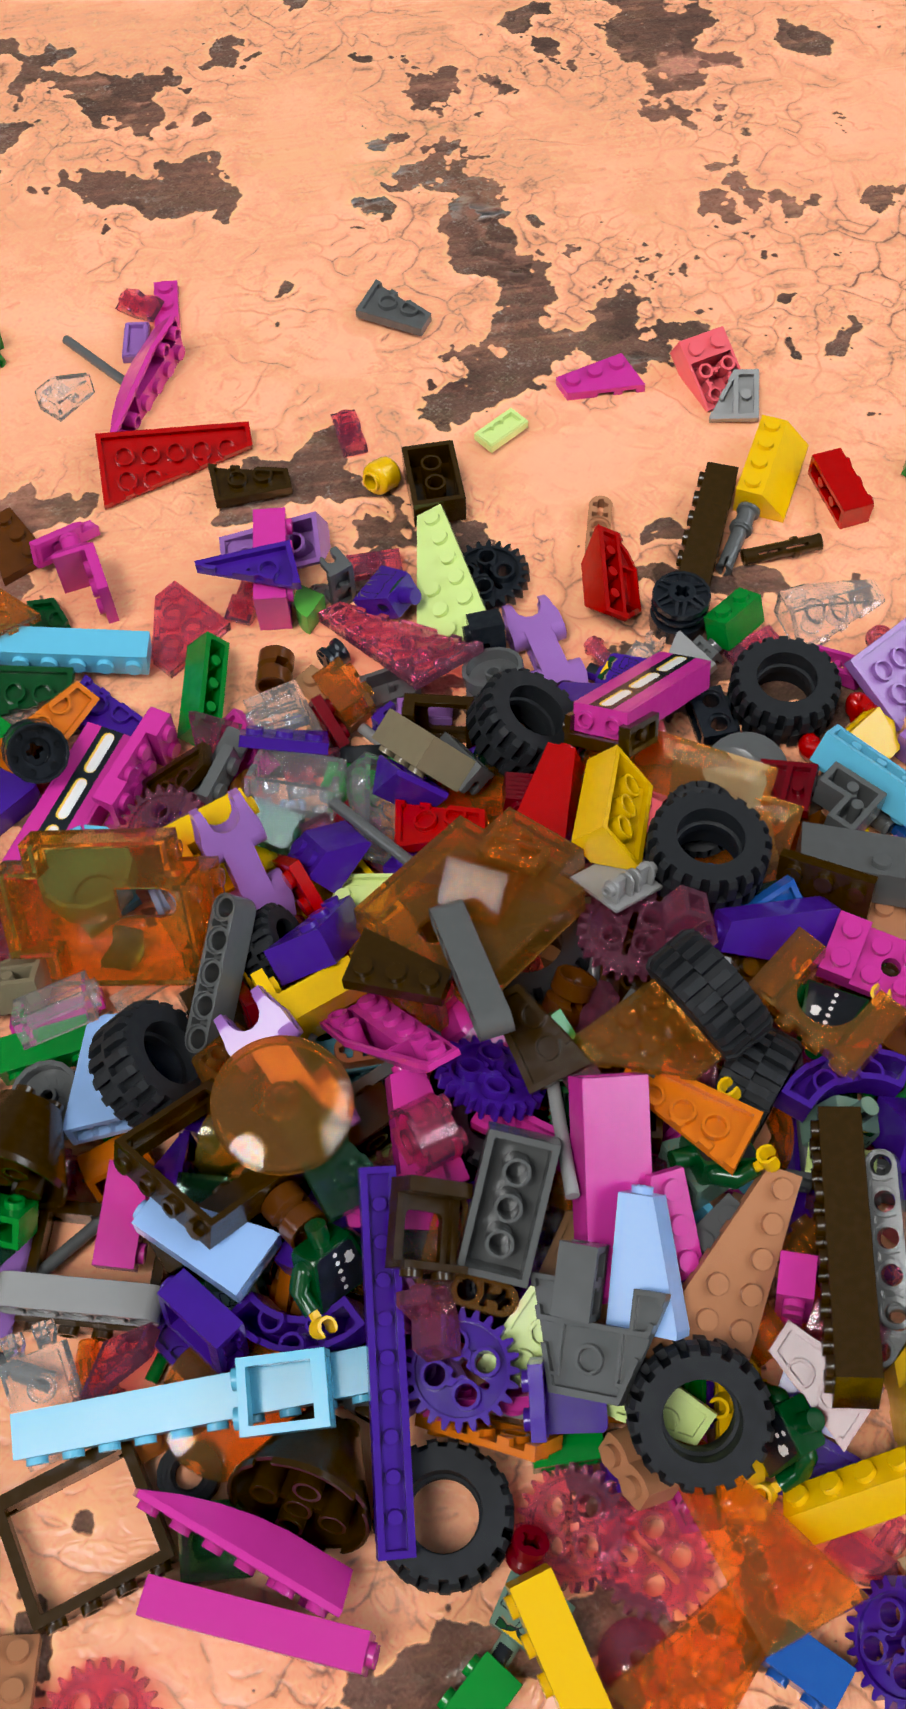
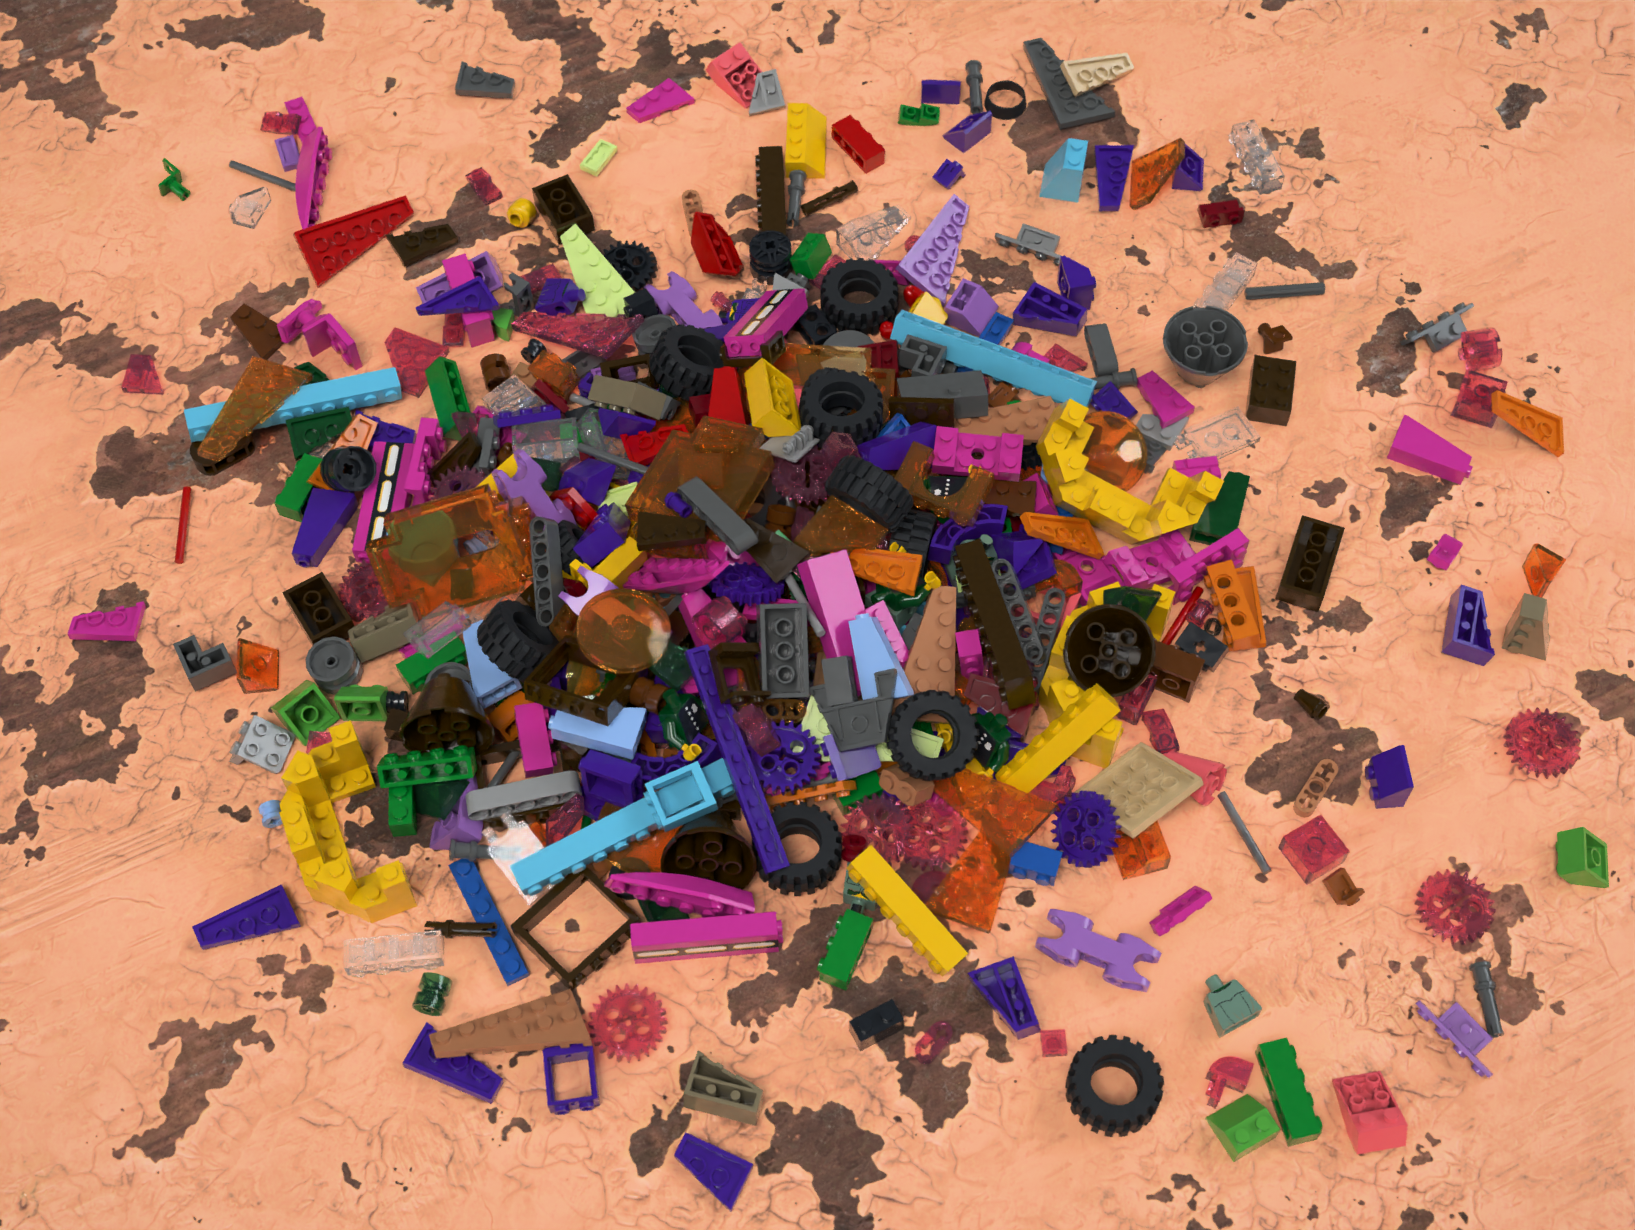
camera: 20 degrees left, 0 degrees up
none -> dark purple pin [664,492,692,518]

